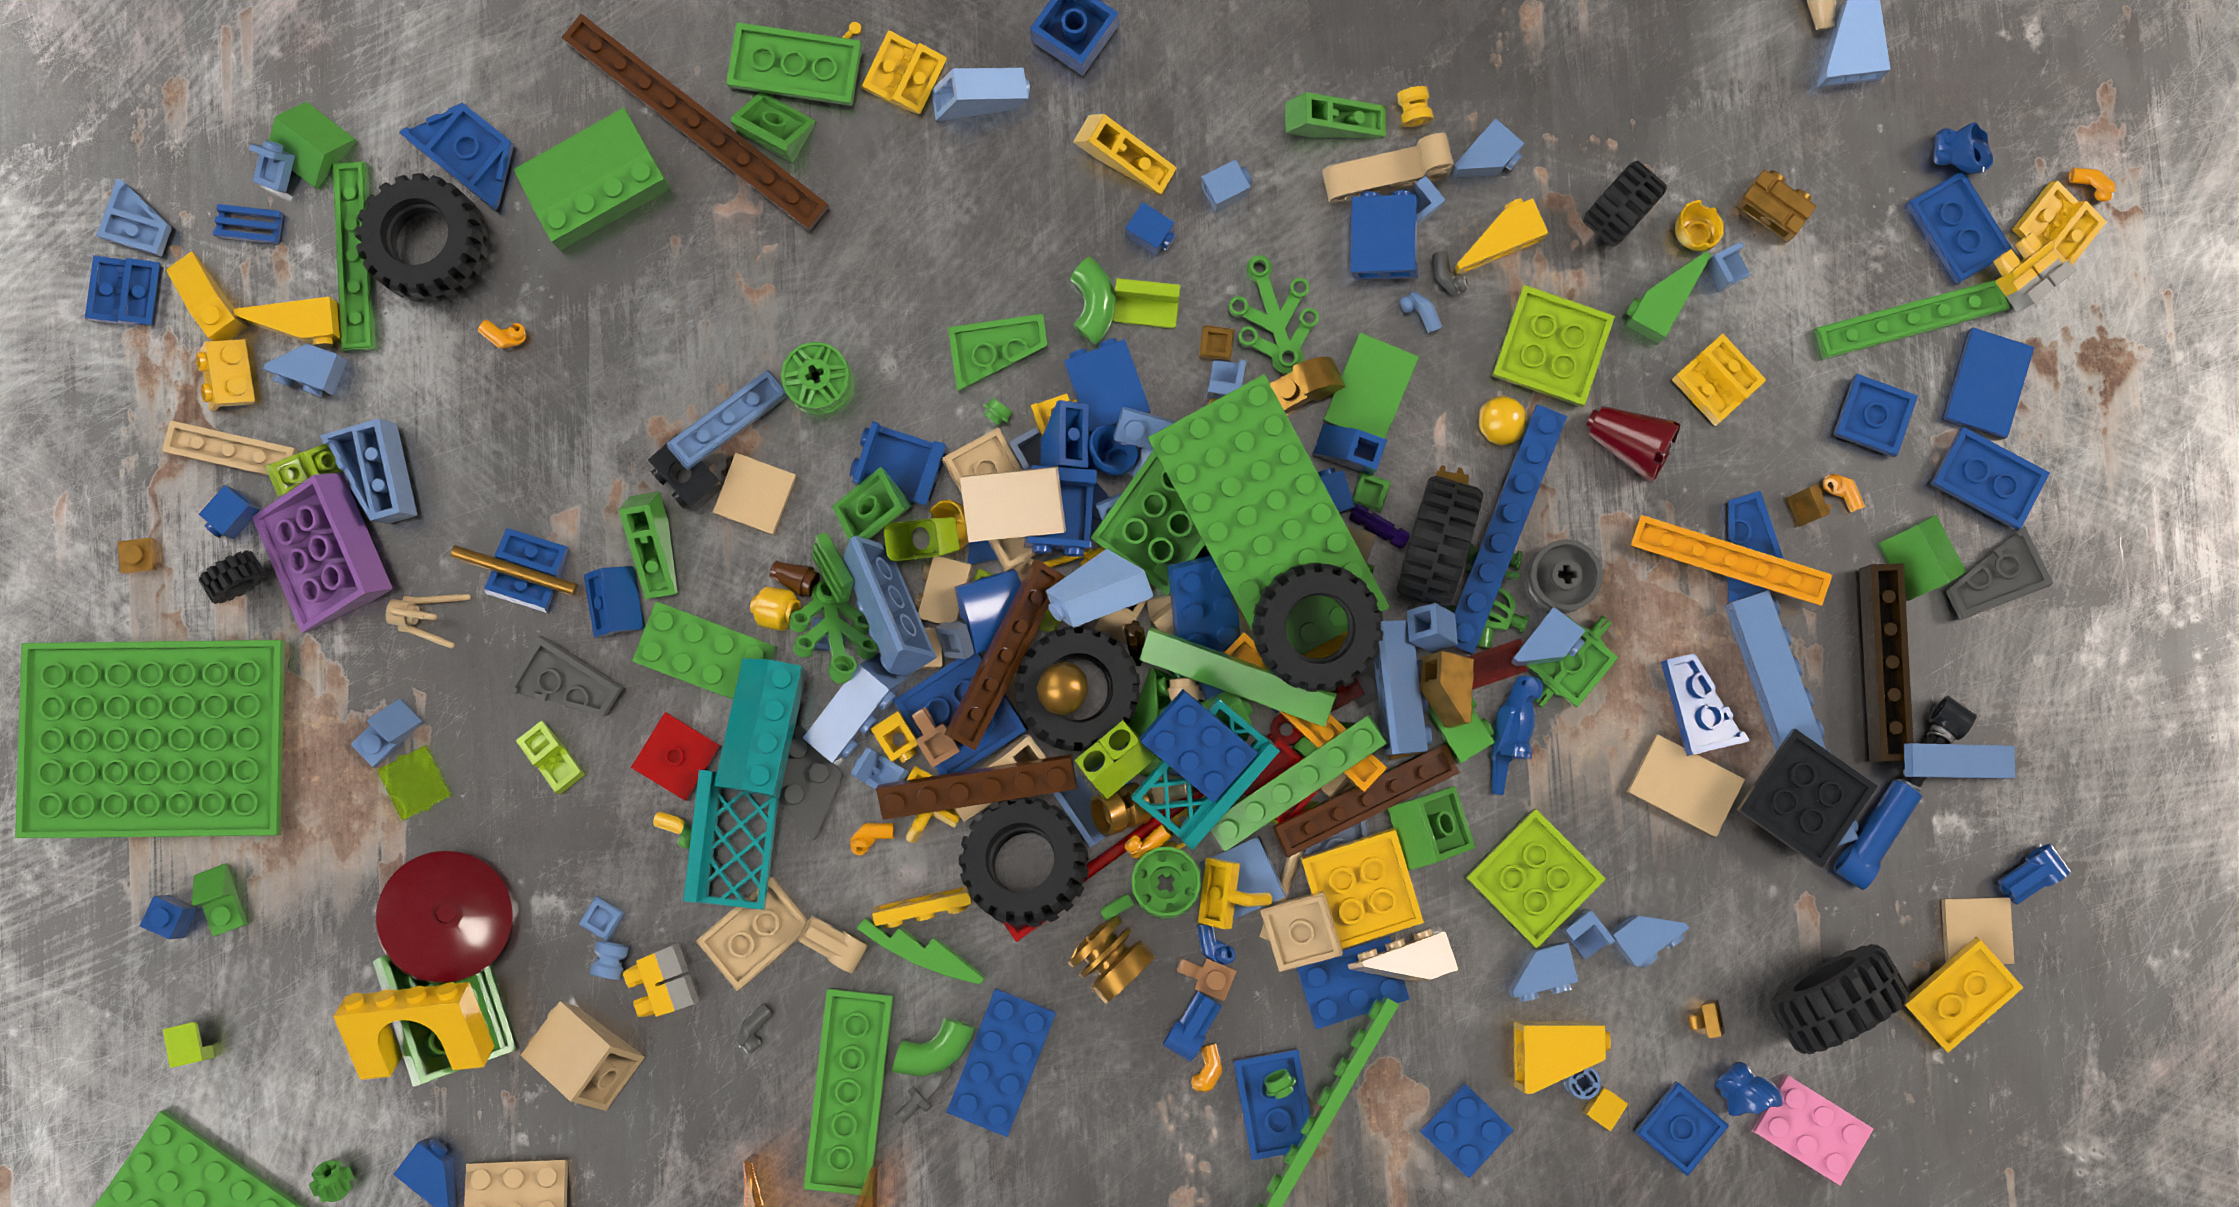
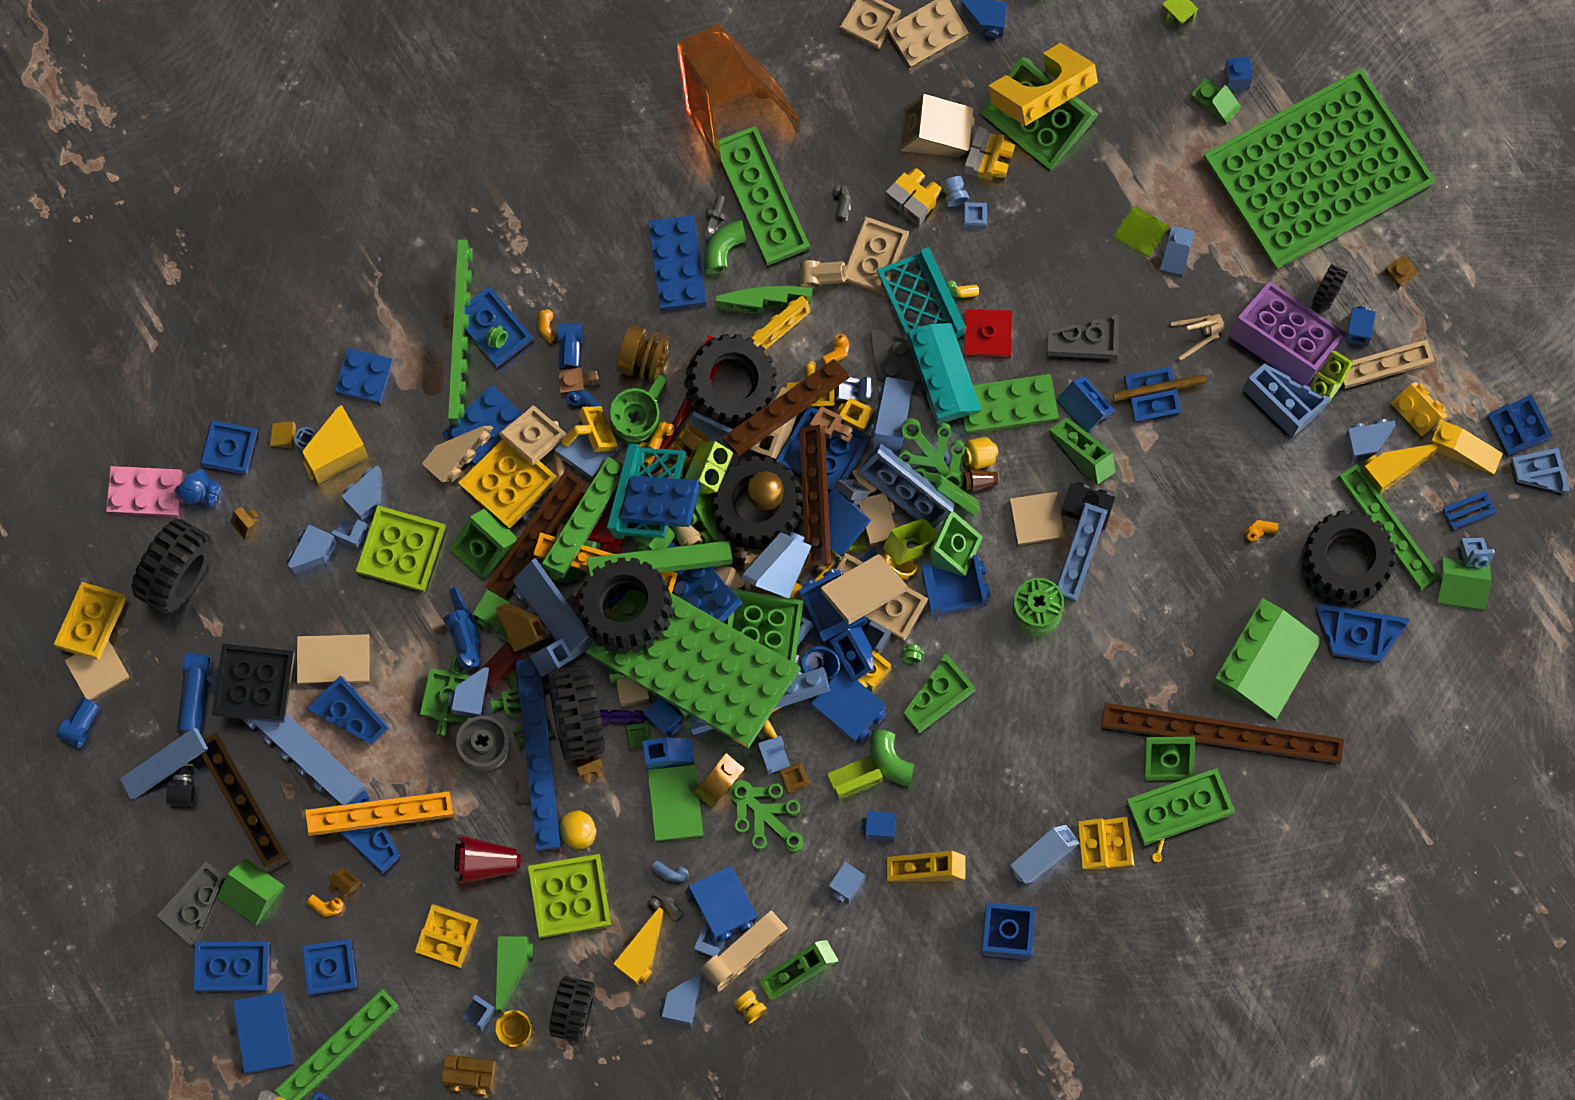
camera: 150 degrees right, 10 degrees down
dark red dish [375,851,513,984] -> none
lime slope [516,720,585,795] -> none
none -> yellow hips [964,126,1015,181]

